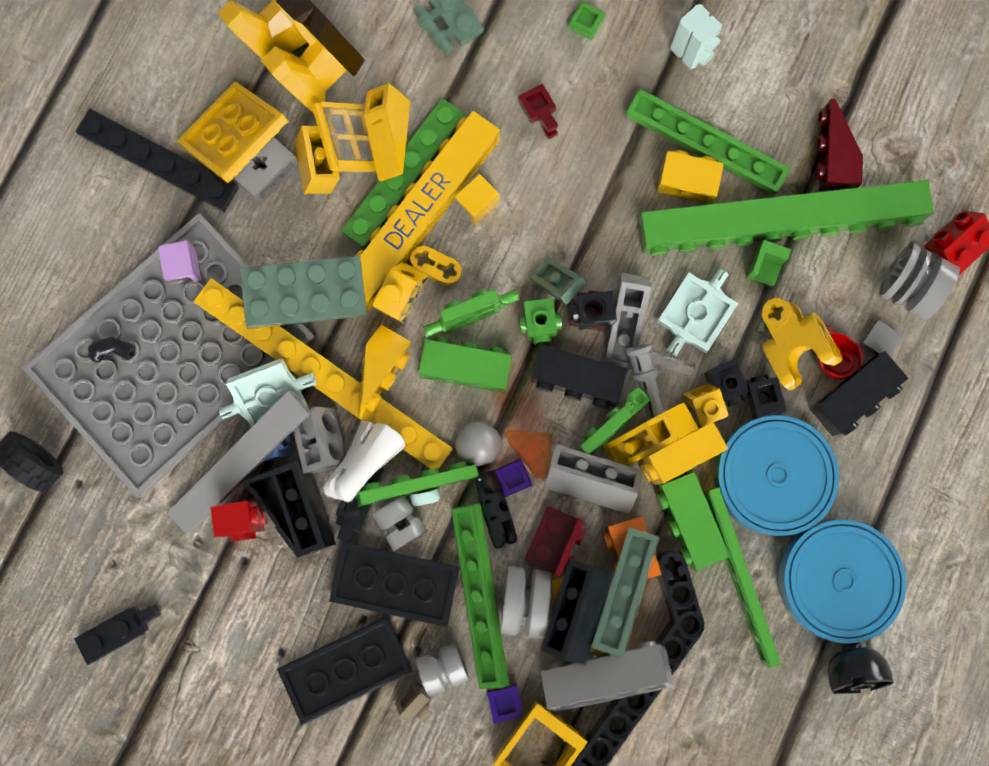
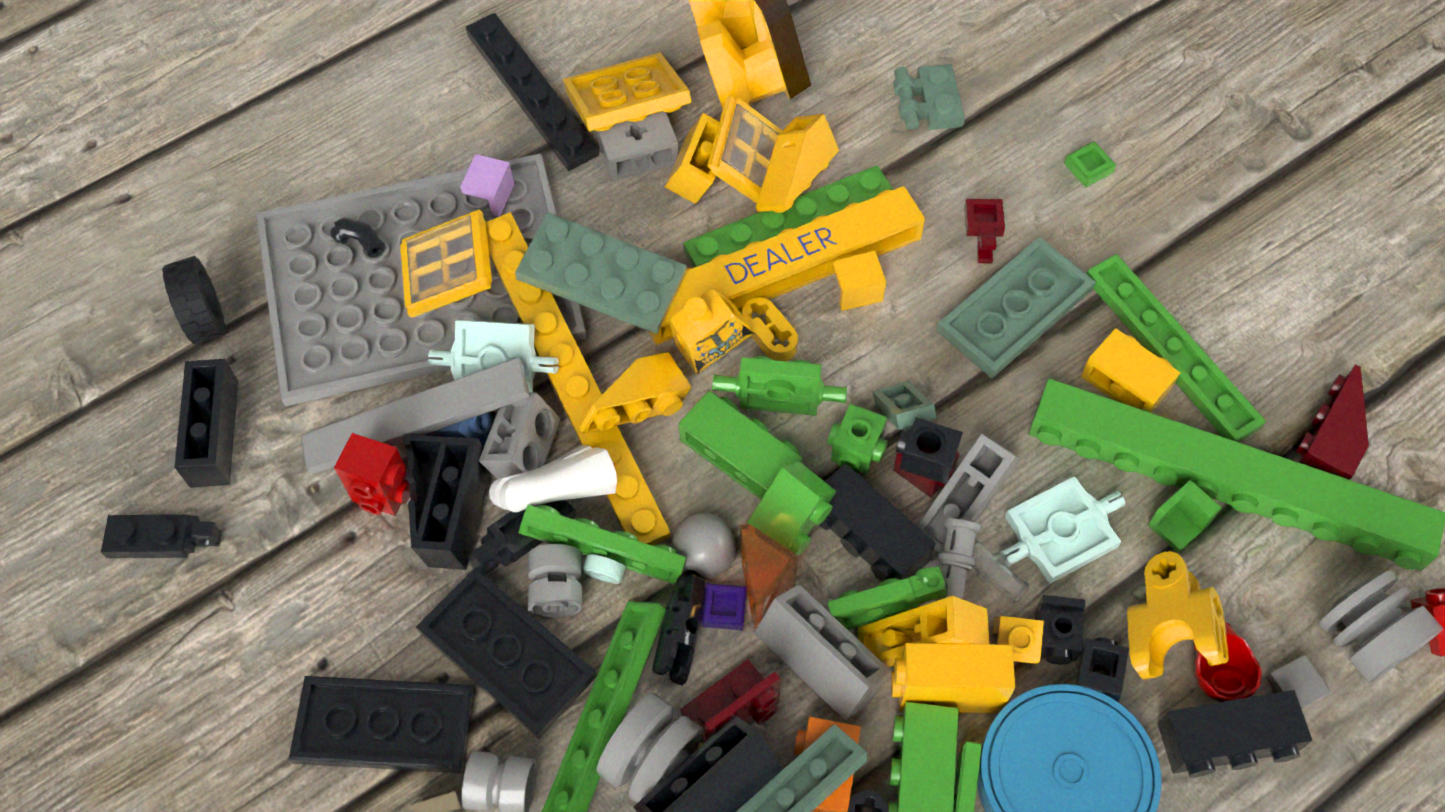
camera: 30 degrees right, 20 degrees down
light aqua brick [670,4,722,69] -> none
none -> black brick [174,358,238,488]
none -> clear piece [400,209,492,318]
none -> bright green brick [741,462,837,562]
none -> sand green plate [936,237,1096,379]

